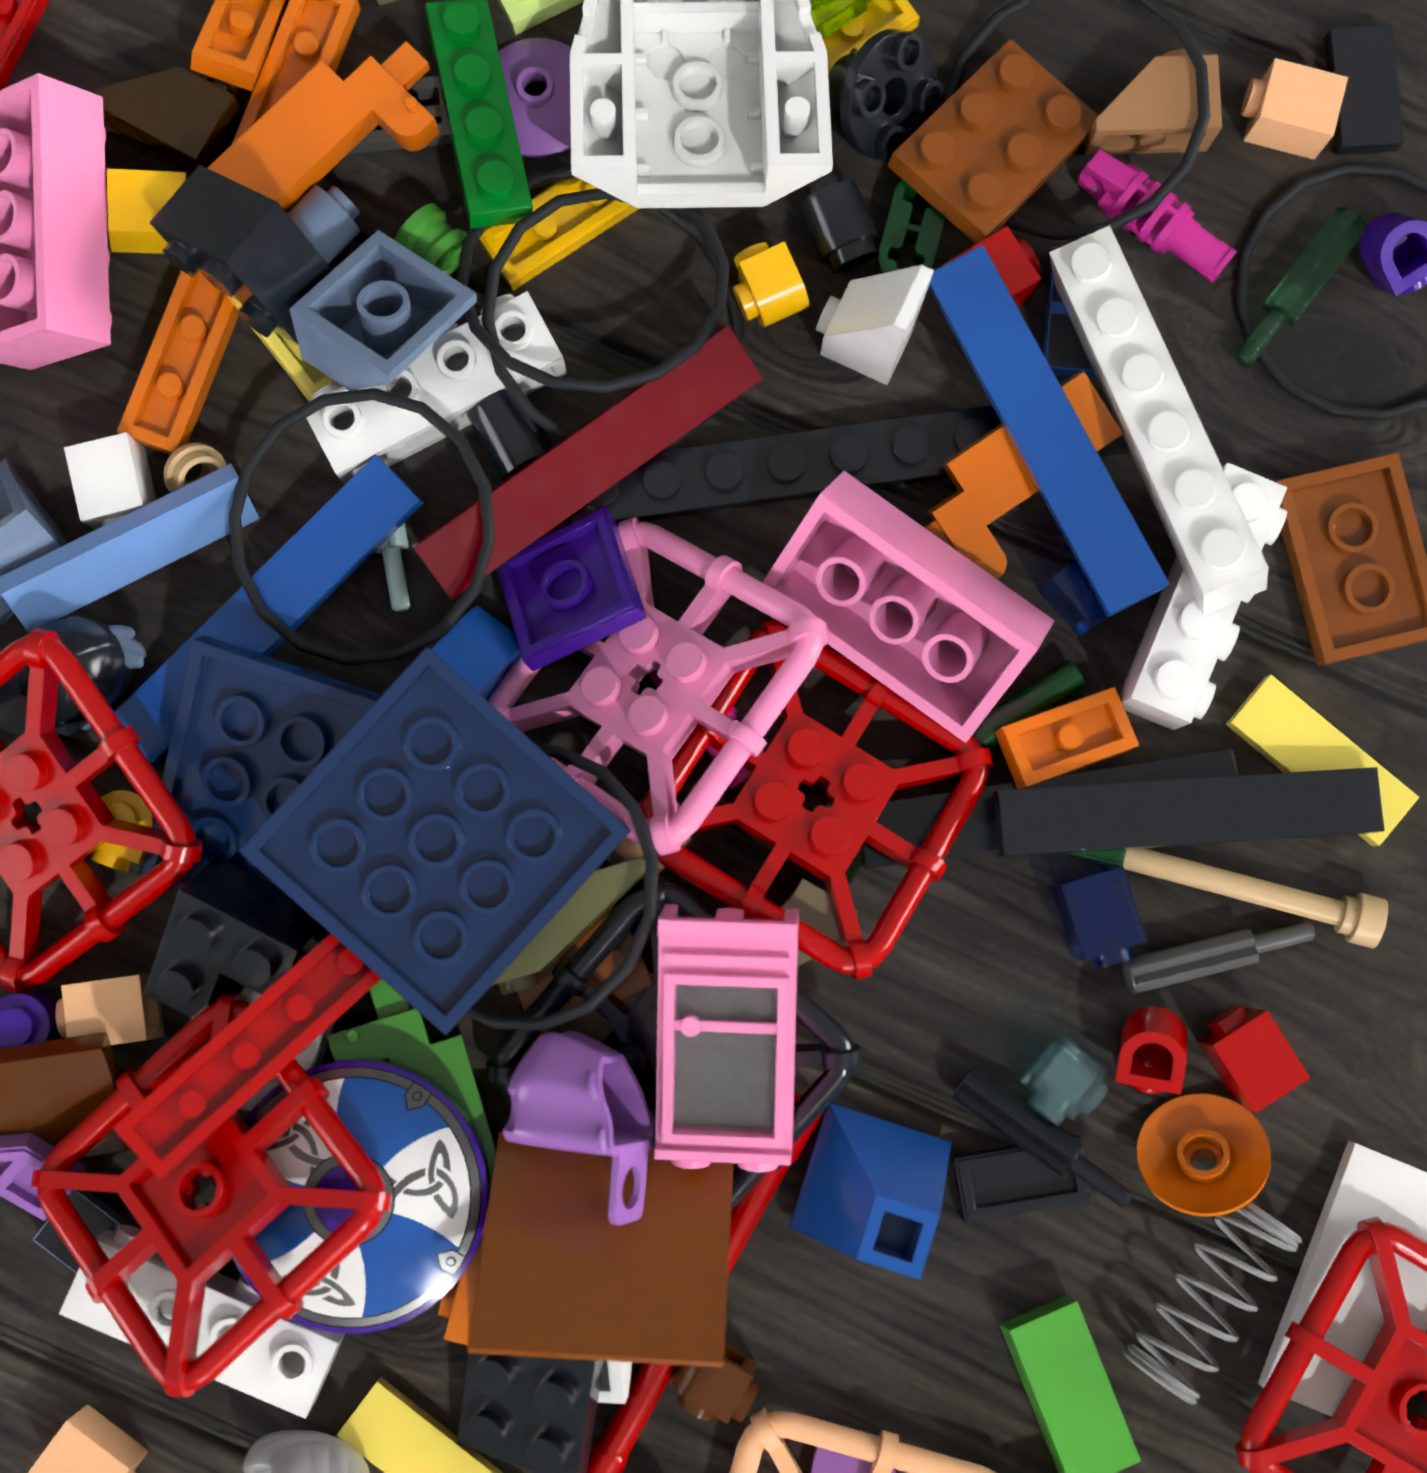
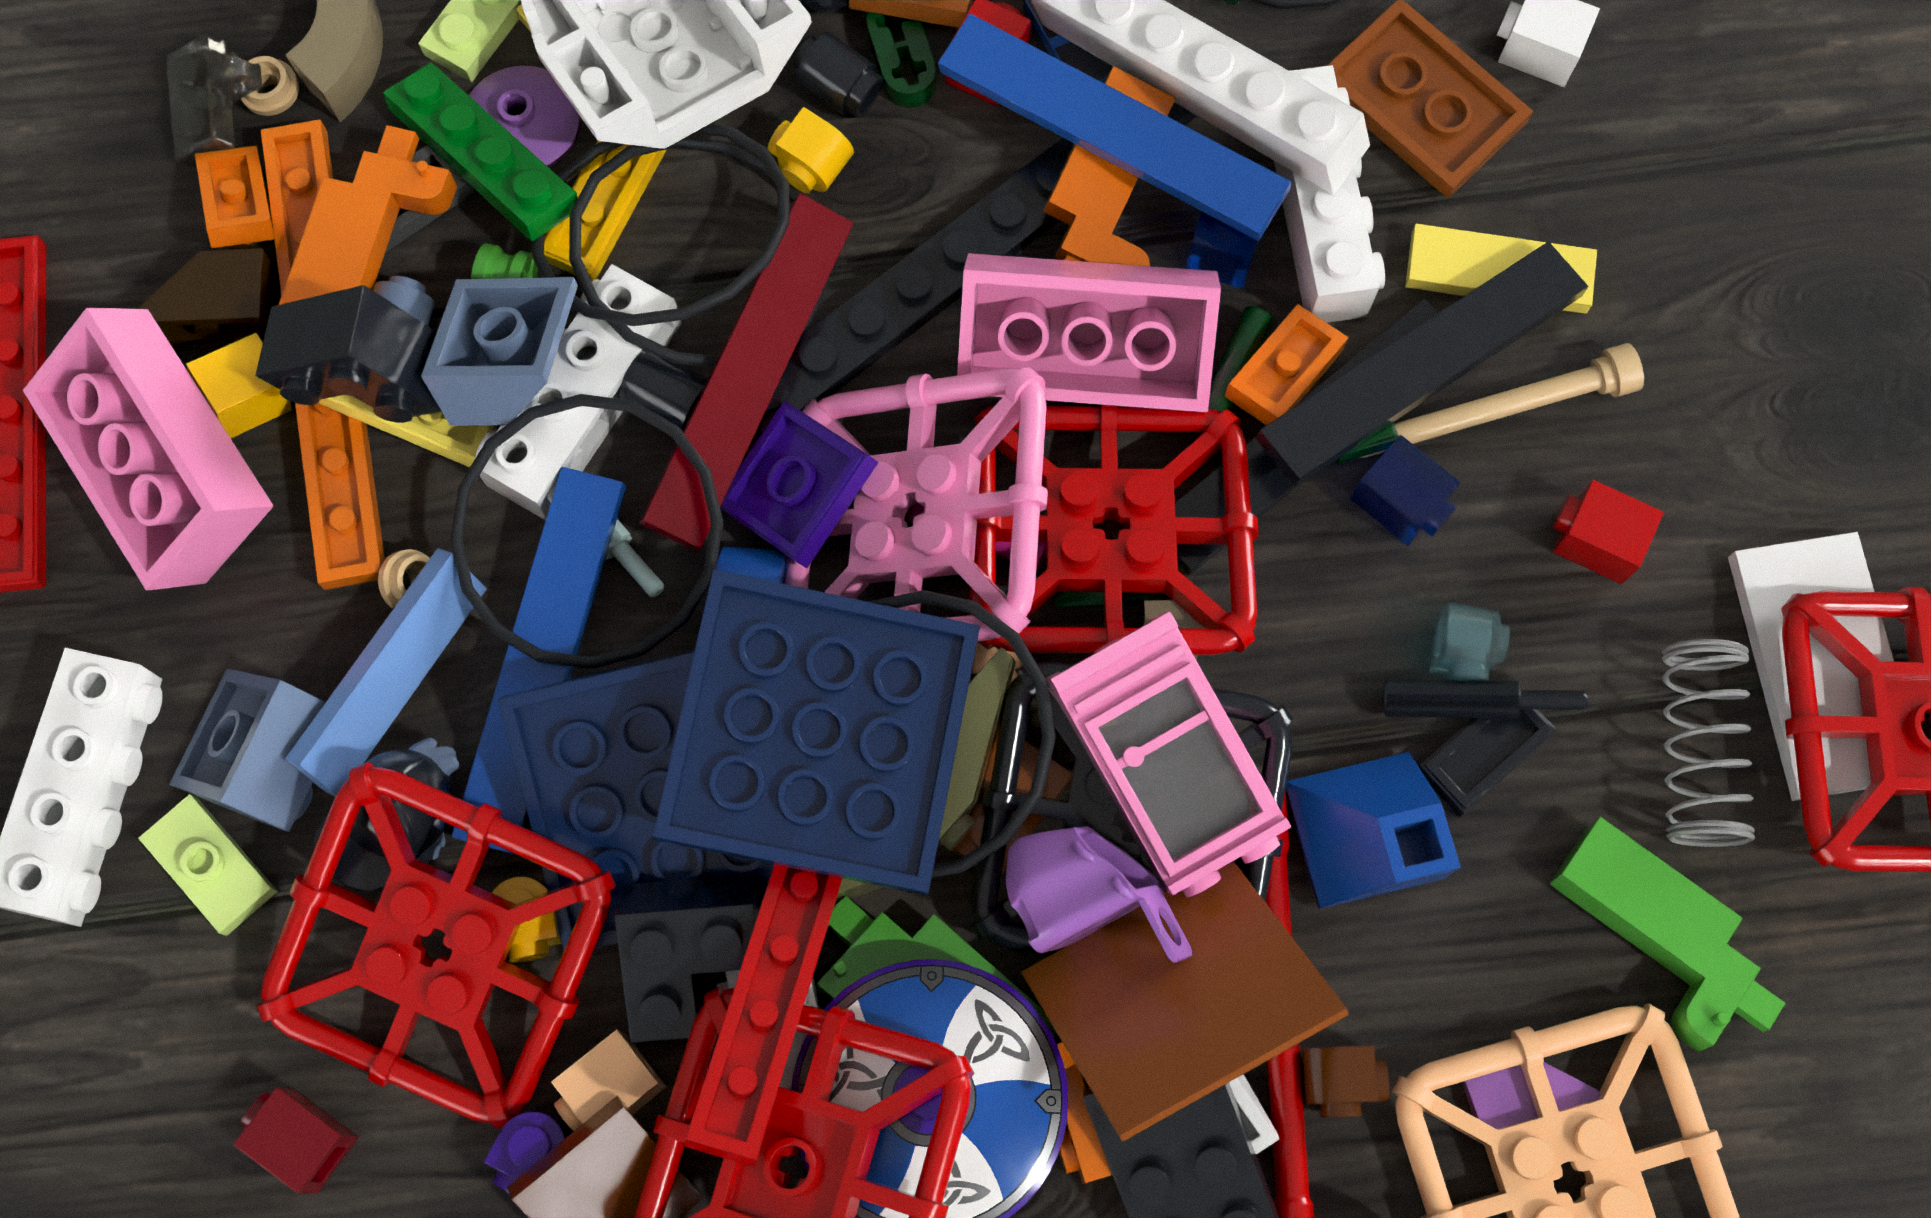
camera: 30 degrees left, 10 degrees down
white brick [64,432,157,530] -> none
white slope [816,265,934,385] -> none
red plate [1115,1006,1188,1095] -> none
dark grey axle [1121,922,1316,996] -> none
orange dish [1137,1093,1271,1217] -> none

